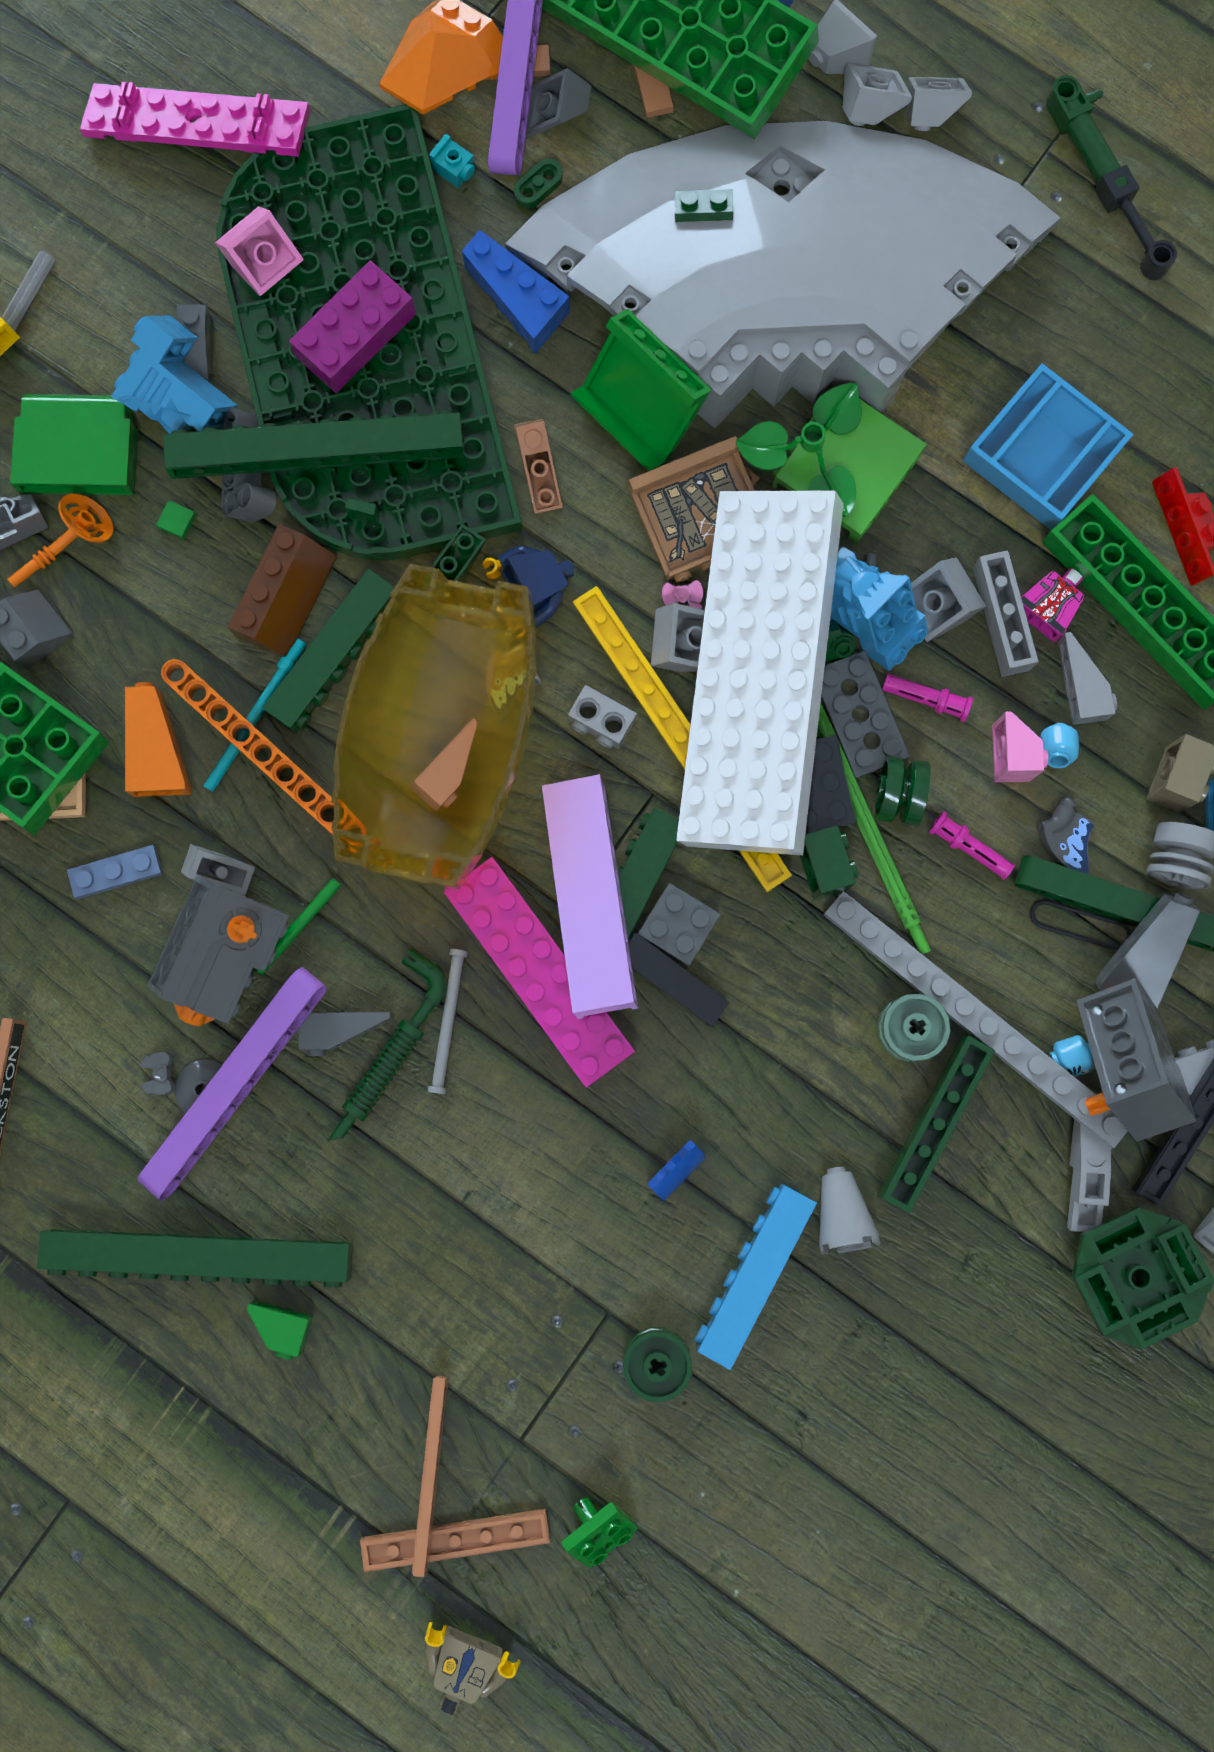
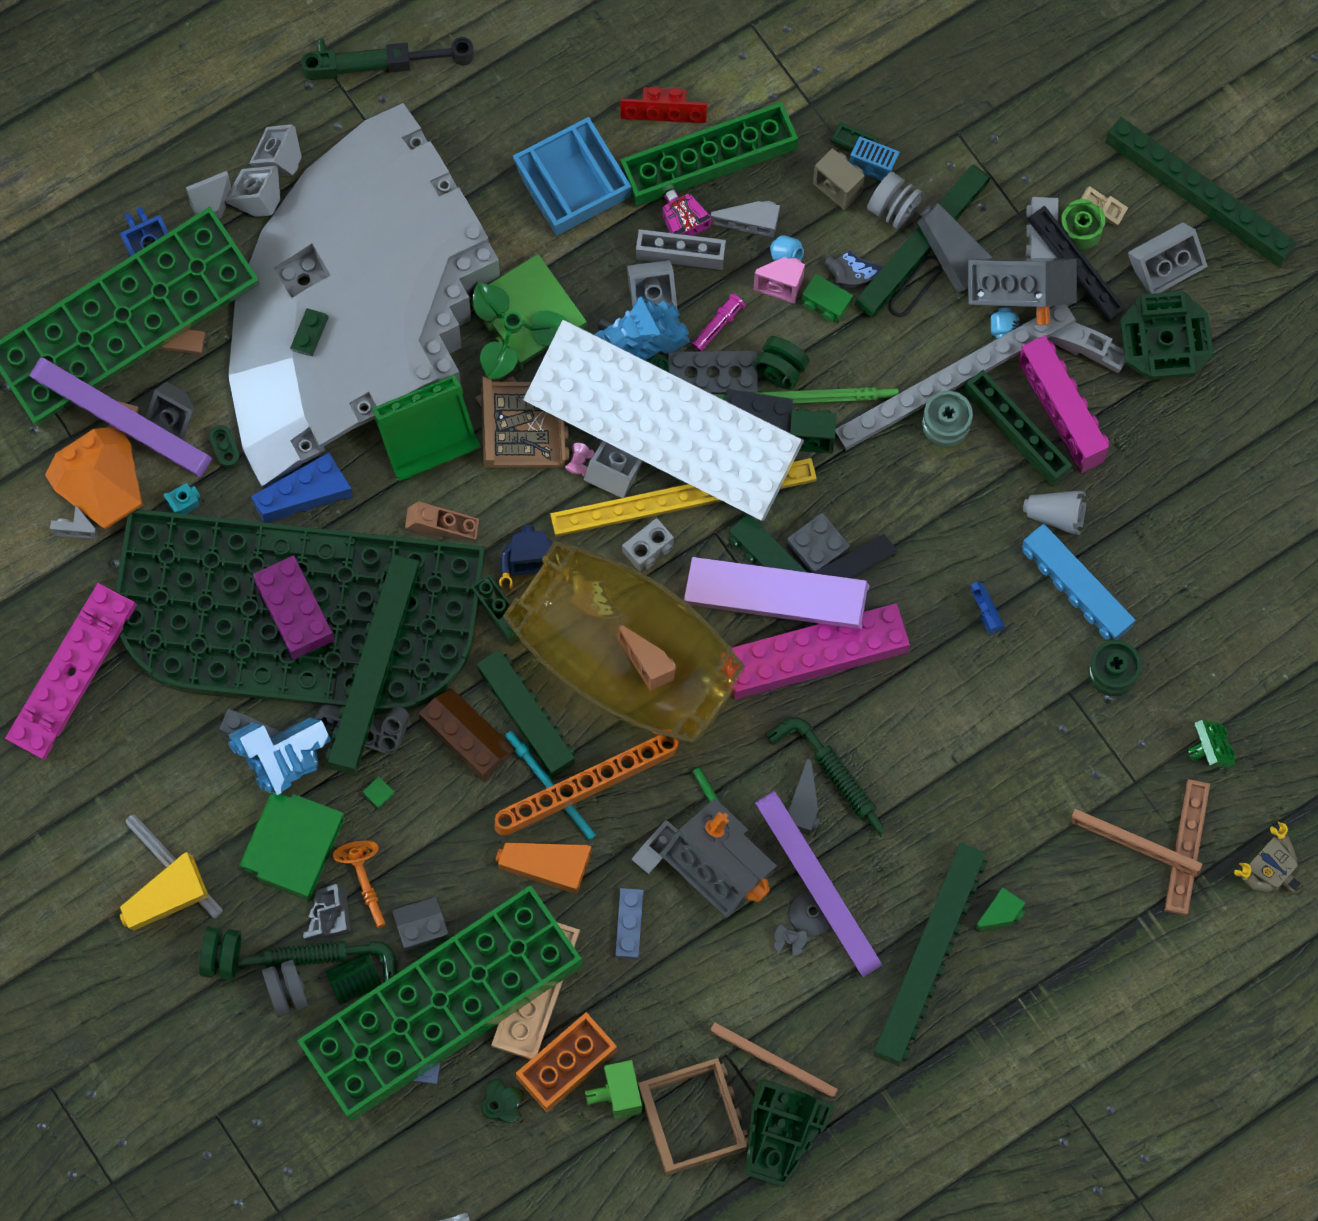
camera: 70 degrees left, 10 degrees down
bright pink slope [215,206,304,296] -> none
dark green tile [345,498,380,525] -> none
light grey bar [428,949,468,1094] -> none
dark pink pin [928,811,1015,880] -> none
none -> light grey slope [50,506,98,540]
none -> green brick [801,274,853,324]
none -> dark pink brick [1018,335,1110,473]

